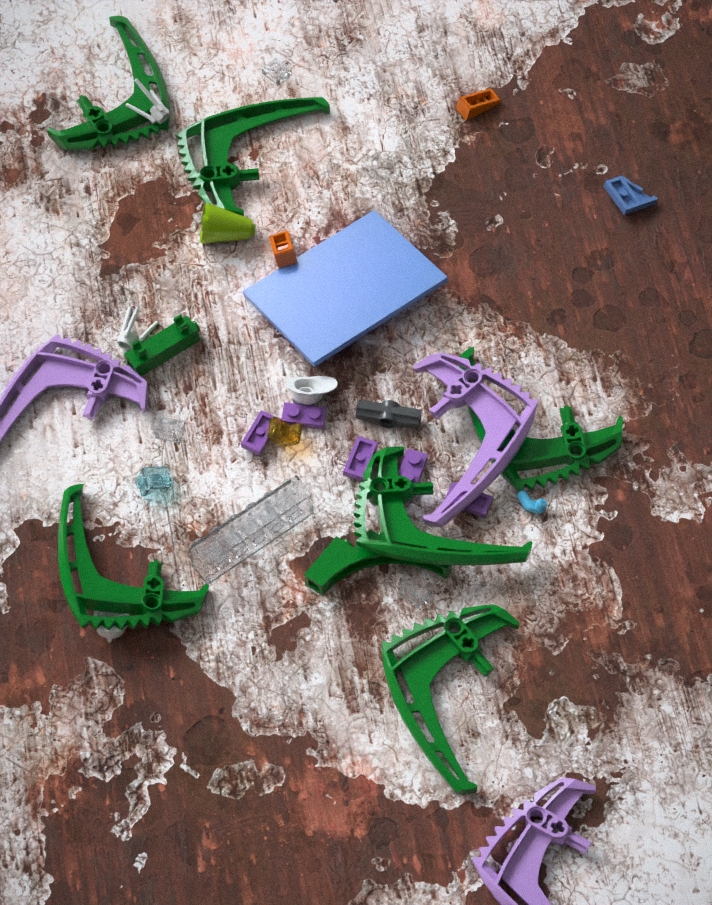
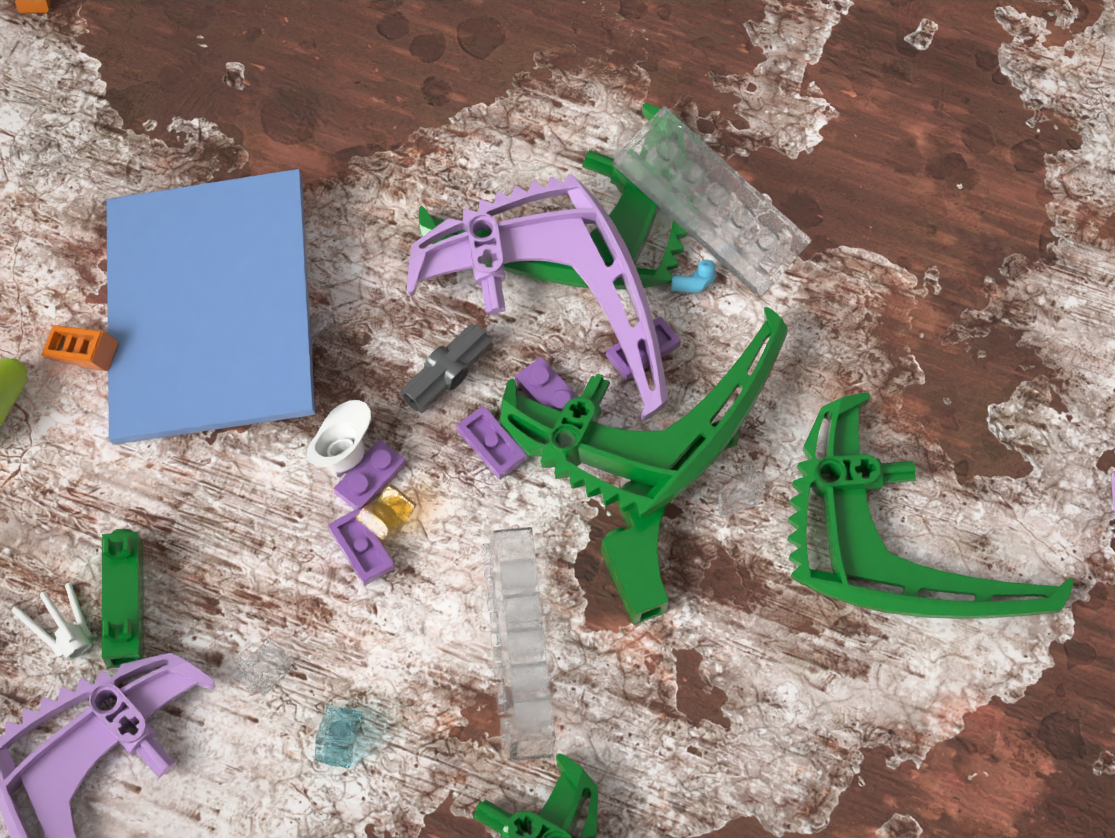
camera: 65 degrees left, 5 degrees up
none -> clear brick [612,106,812,297]

